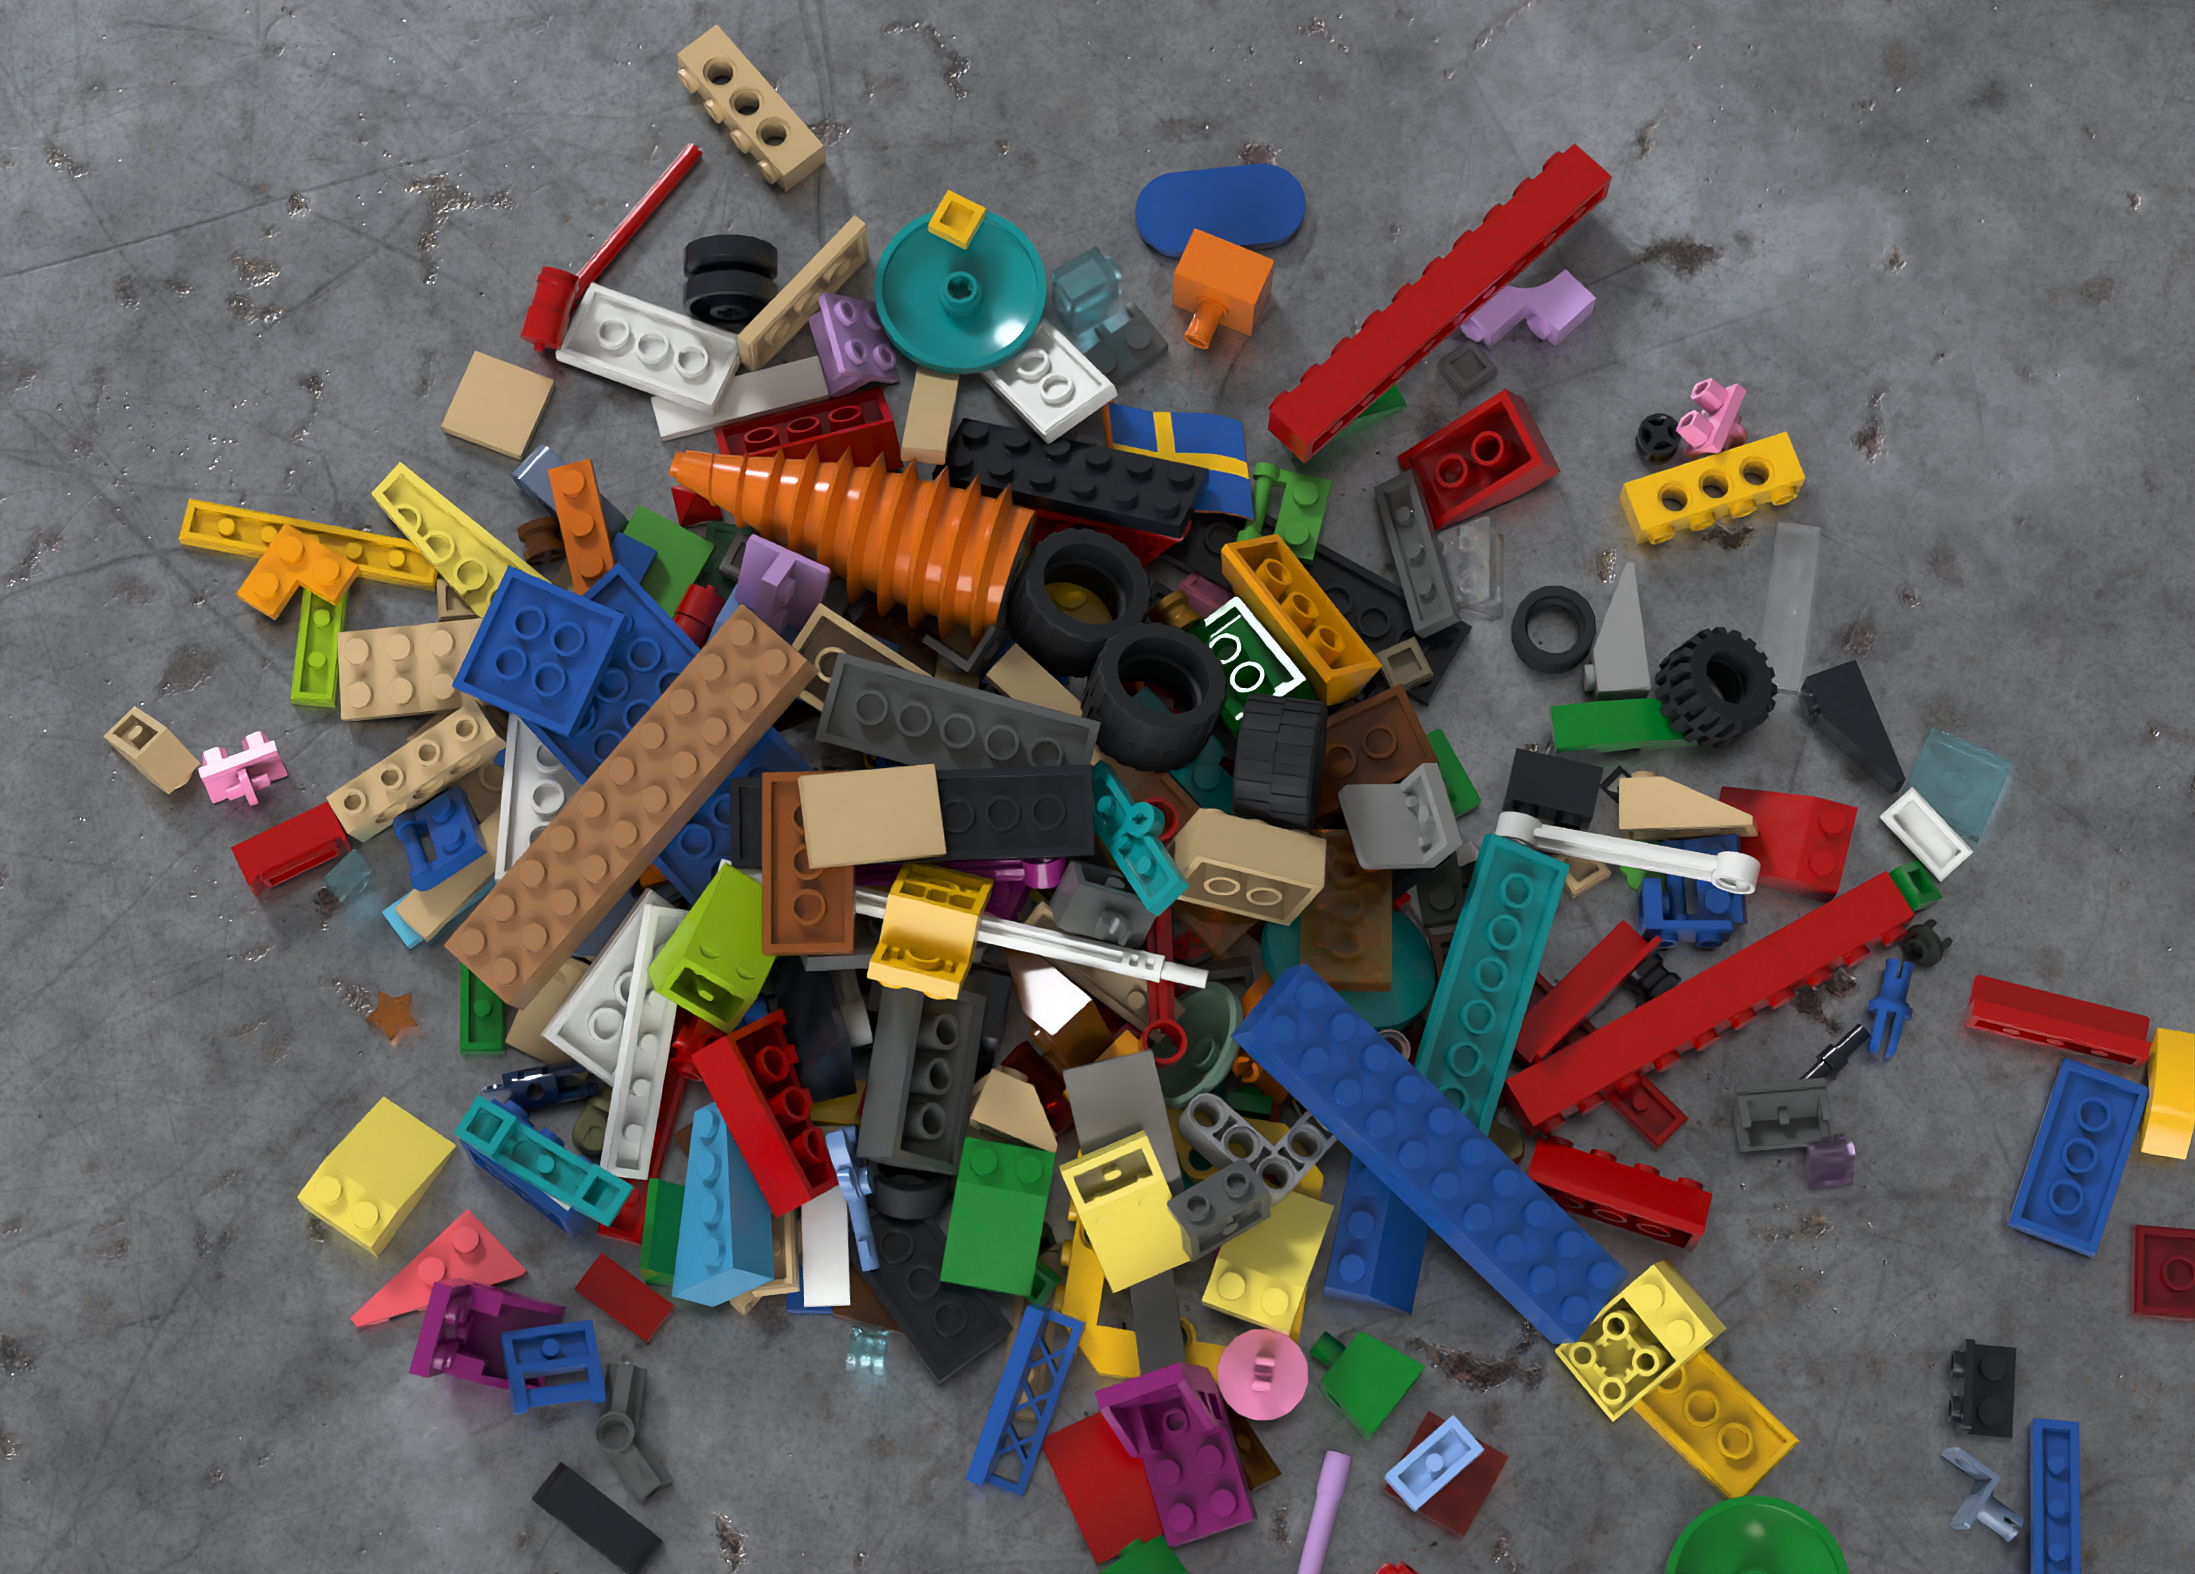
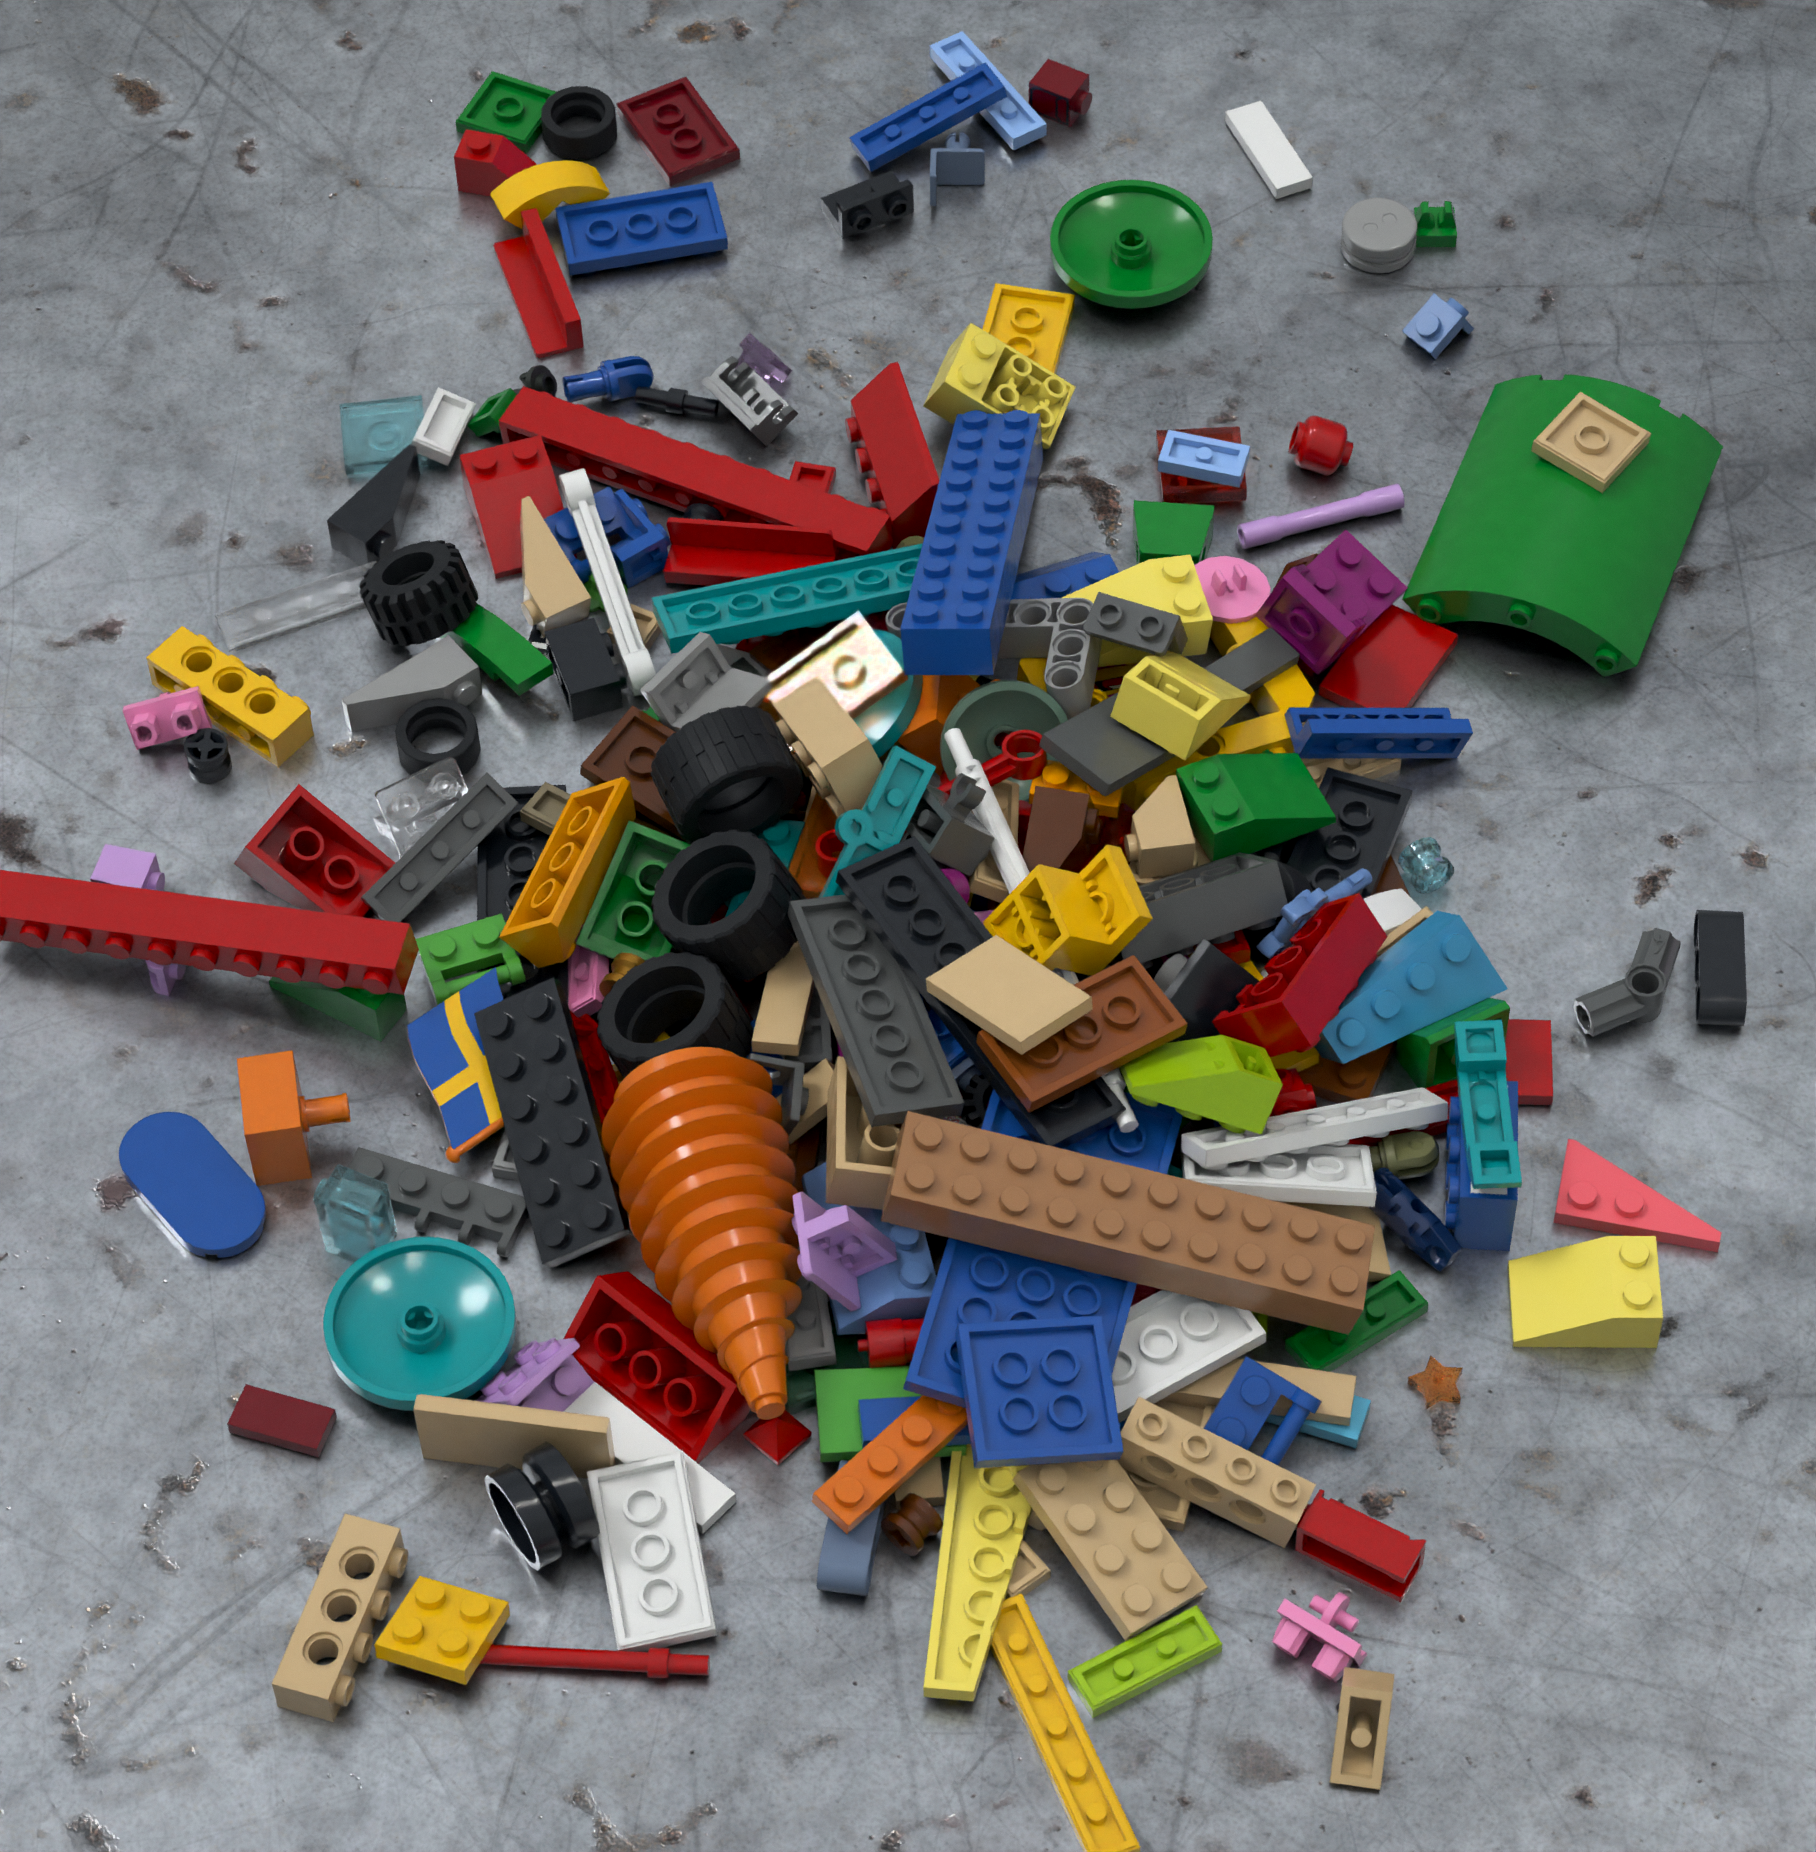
camera: 120 degrees left, 20 degrees down
light orange plate [236,523,360,621] -> none
clear light blue plate [322,848,372,902] -> none
magenta bracket [409,1278,567,1390] -> none
tan tile [441,351,556,461] -> none
blue plate [500,1320,606,1415] -> none
red piece [519,267,579,353] -> none
tan tile [901,364,961,465] -> none
yellow tile [928,190,986,250] -> none
white tile [978,316,1118,444] -> none
none -> dark red tile [227,1384,337,1457]
none -> yellow plate [374,1576,510,1685]

